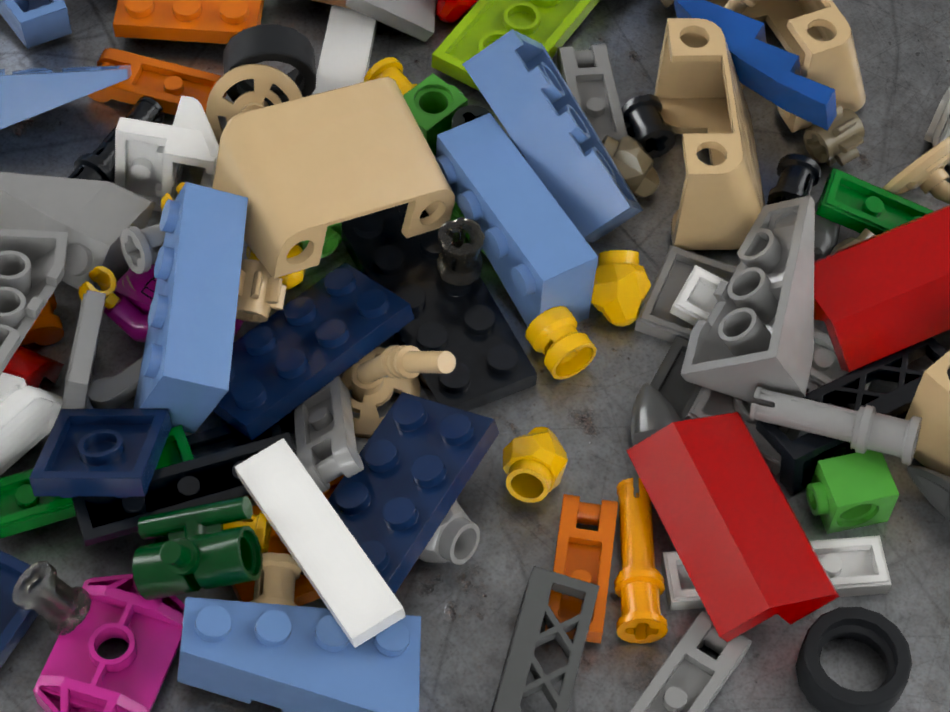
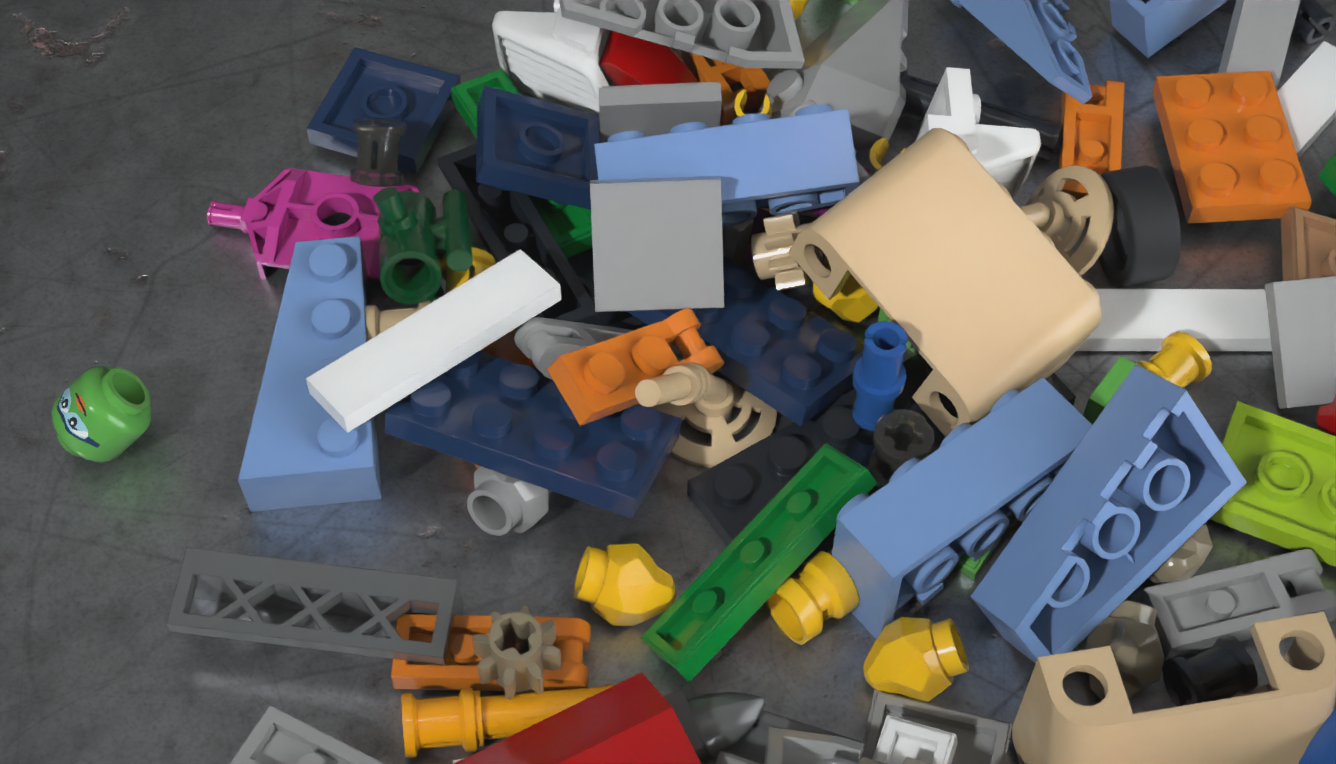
camera: 85 degrees right, 0 degrees up
none -> dark tan gear [472,605,562,700]
none -> orange plate [547,308,724,426]
none -> light grey tile [590,176,724,312]
none -> green tile [640,443,877,682]
none -> blue pin [852,321,908,431]

